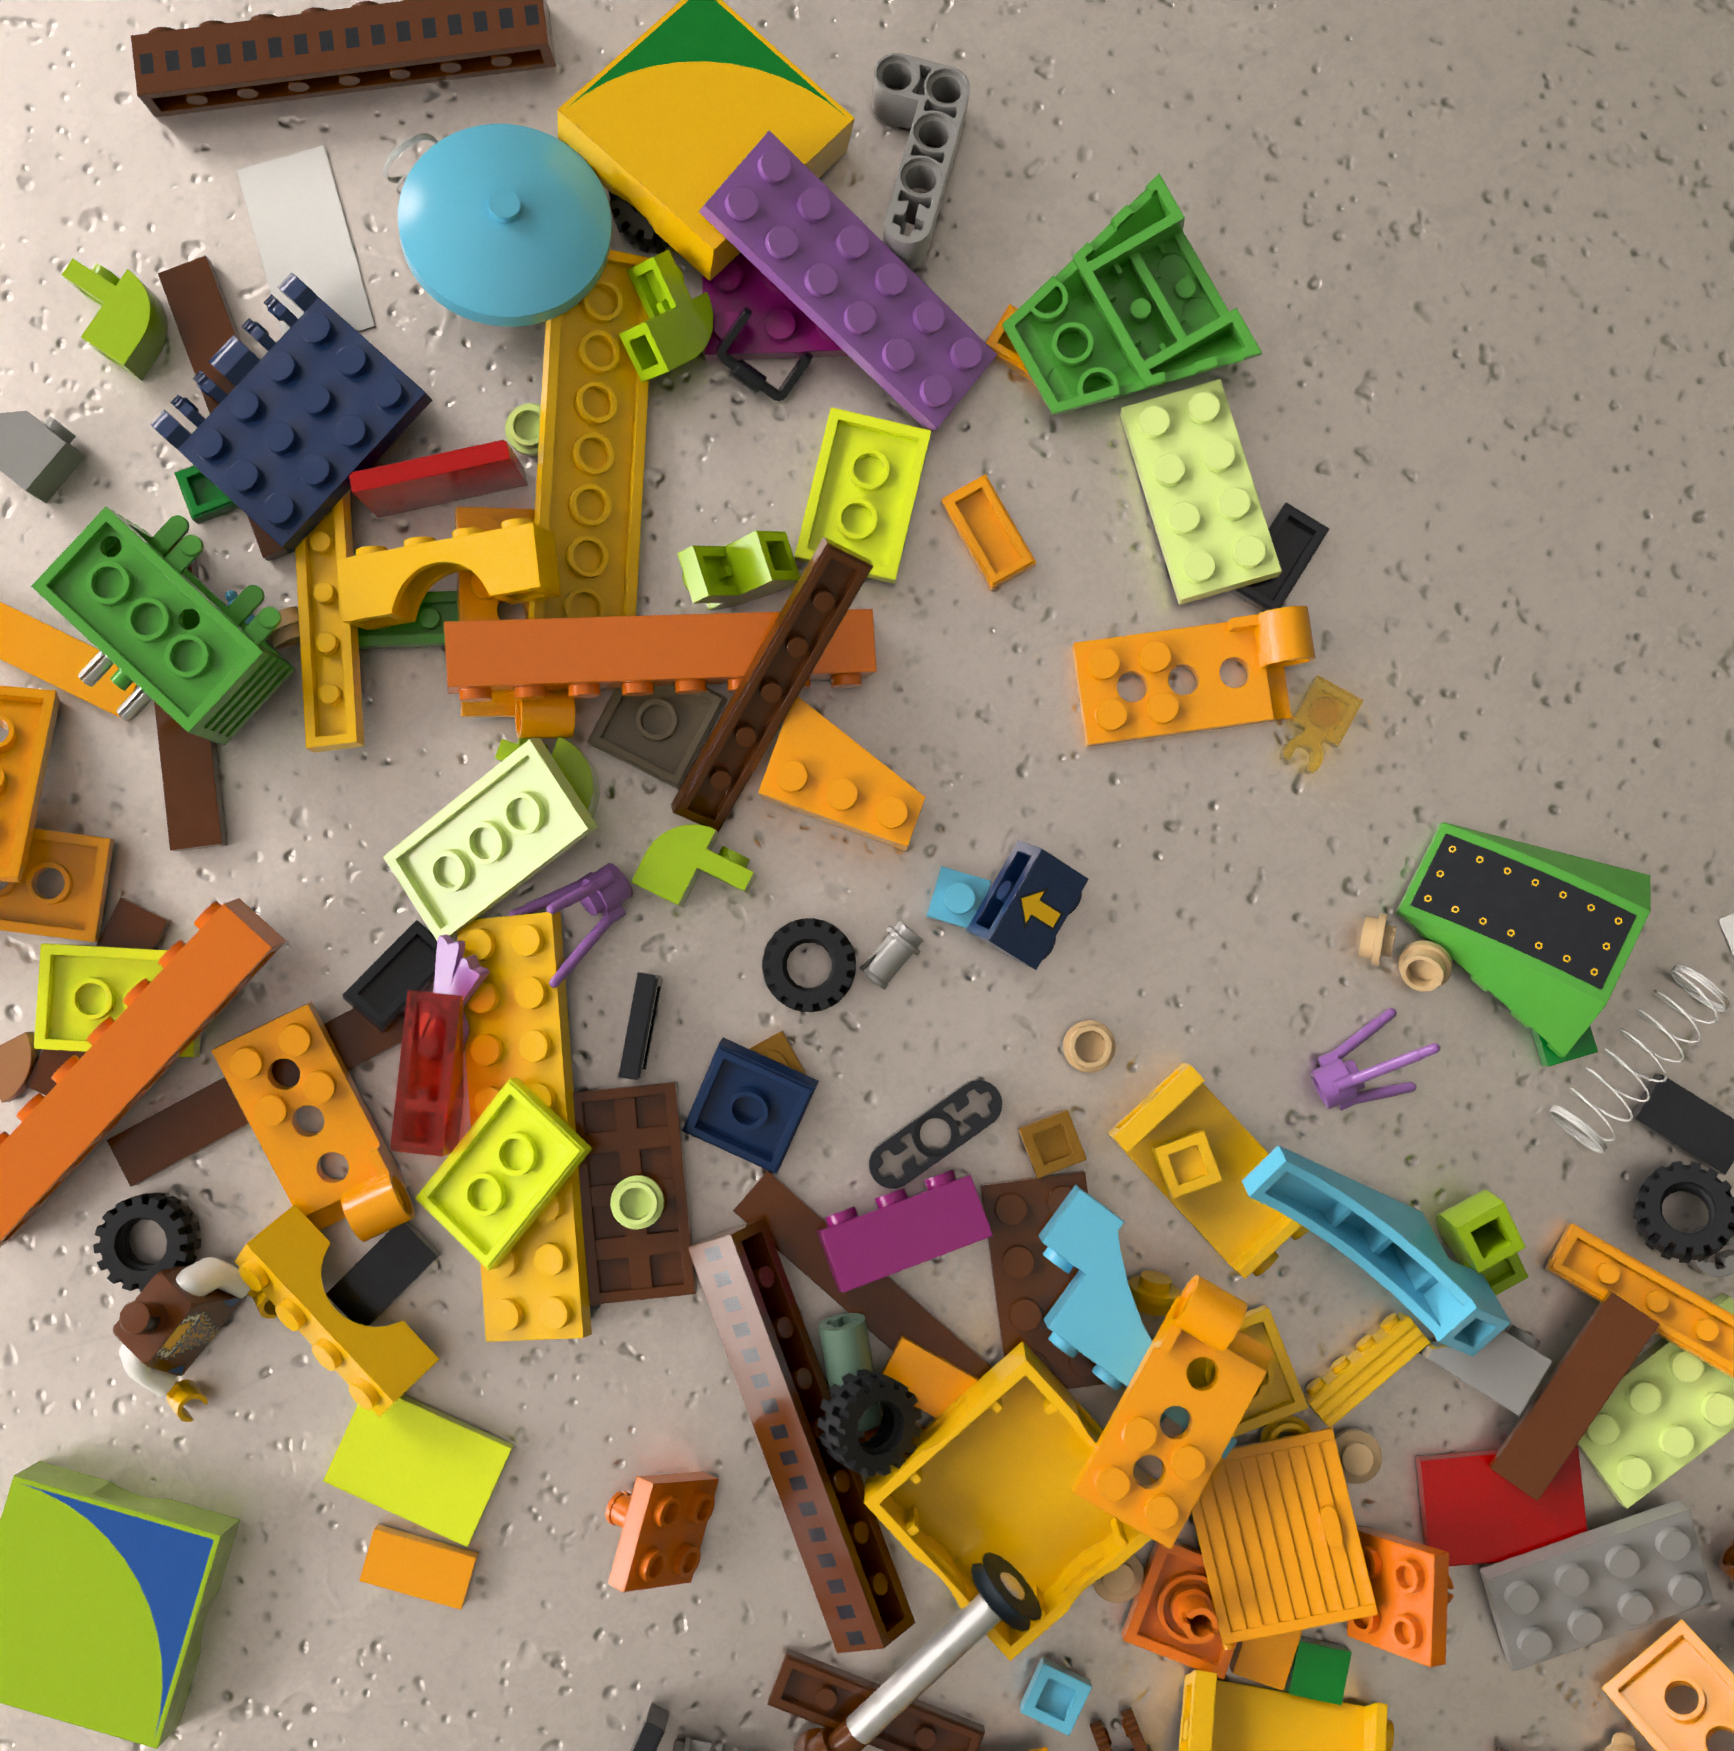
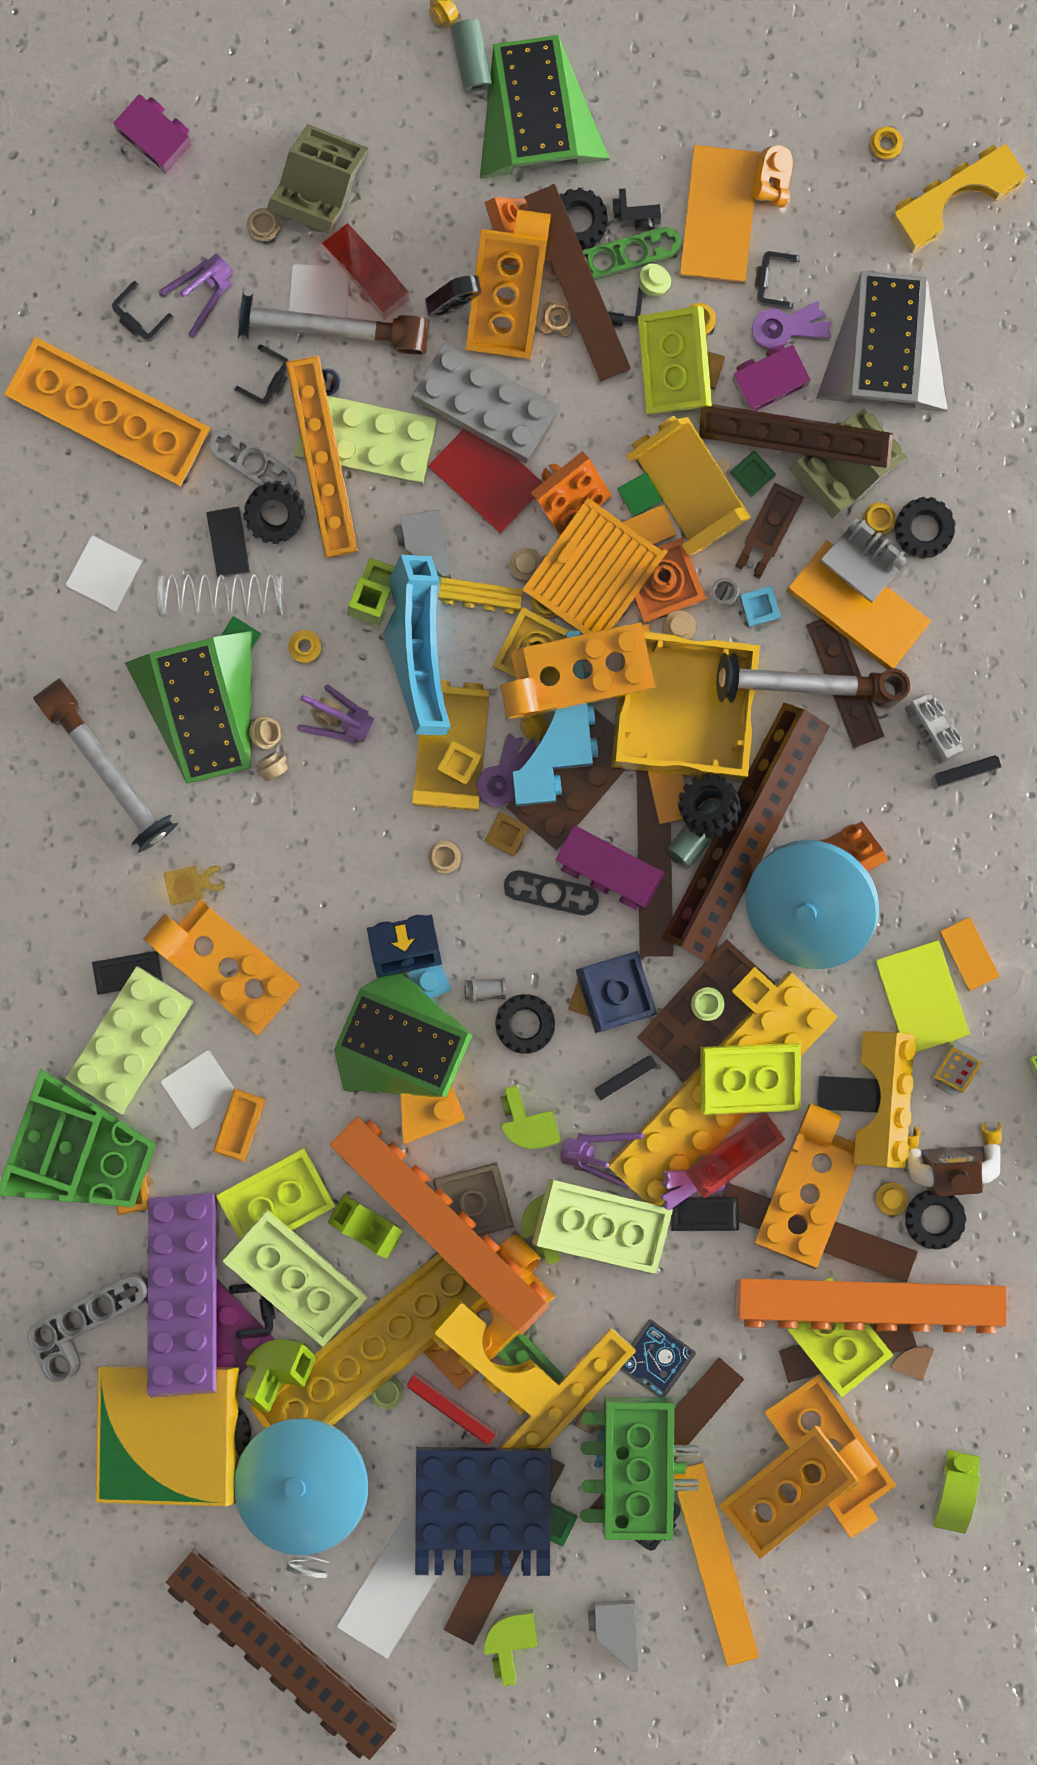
camera: 130 degrees left, 0 degrees up
reddish brown tile [671,537,873,832] -> none
reddish brown tile [1489,1290,1659,1501] -> none
none -> piece [33,678,178,853]
none -> white sticker [161,1050,234,1129]
none -> yellowish green plate [222,1209,368,1347]
none -> yellow plate [288,630,322,663]
none -> tan plate [310,697,343,727]
none -> wedge [334,973,473,1098]
none -> medium lavender piece [476,733,537,806]
none -> sticker [620,1319,696,1397]
none -> light grey hinge [712,578,739,606]
none -> yellow plate [731,967,779,1014]
none -> medium azure dish [746,840,879,969]
none -> yellow plate [875,1182,909,1215]
none -> light grey slope [931,1041,986,1096]

